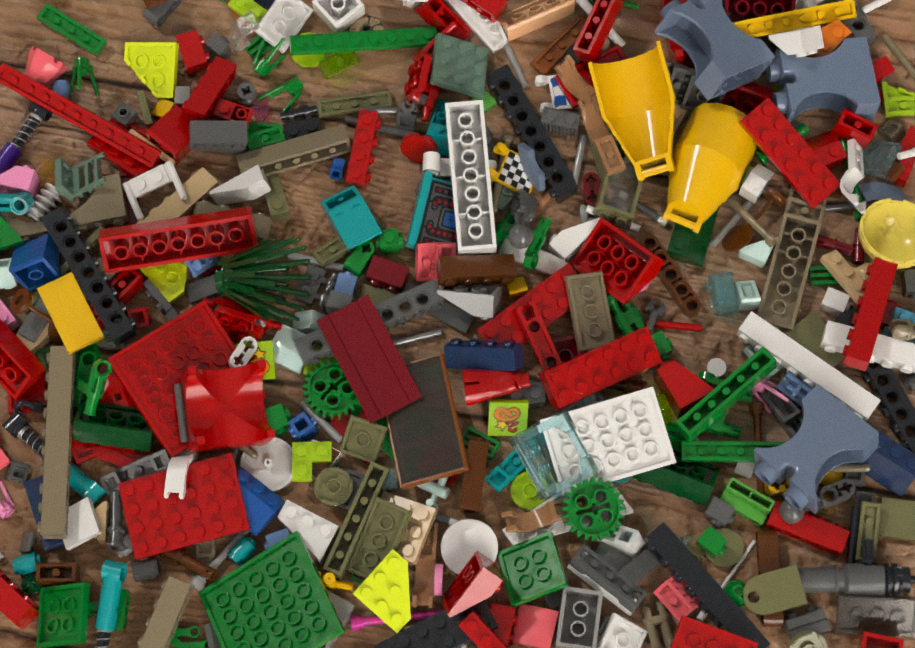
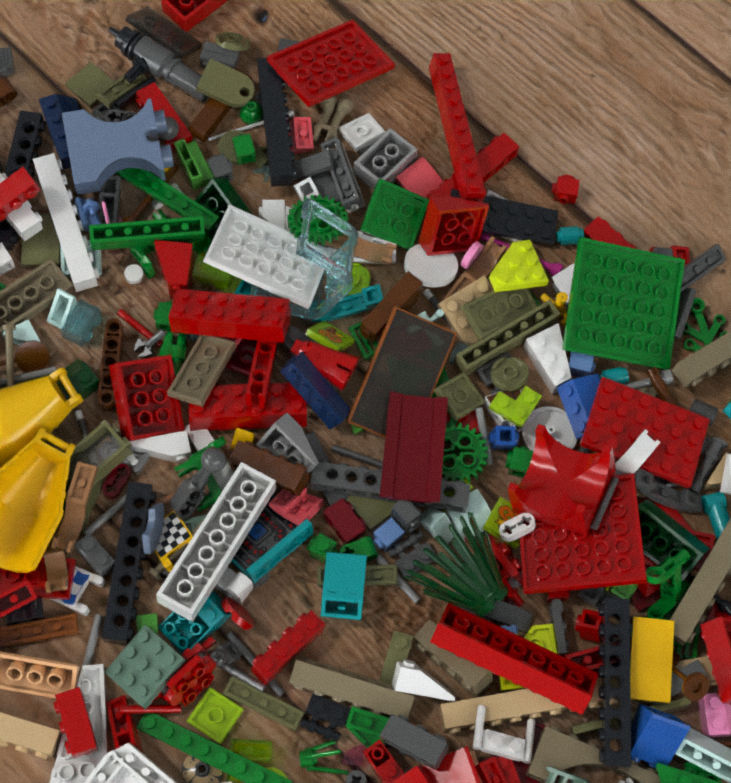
camera: 155 degrees left, 5 degrees down
blue piece [330,157,346,180] -> none
none -> lime tile [186,687,244,745]
none -> white slope [259,200,285,229]

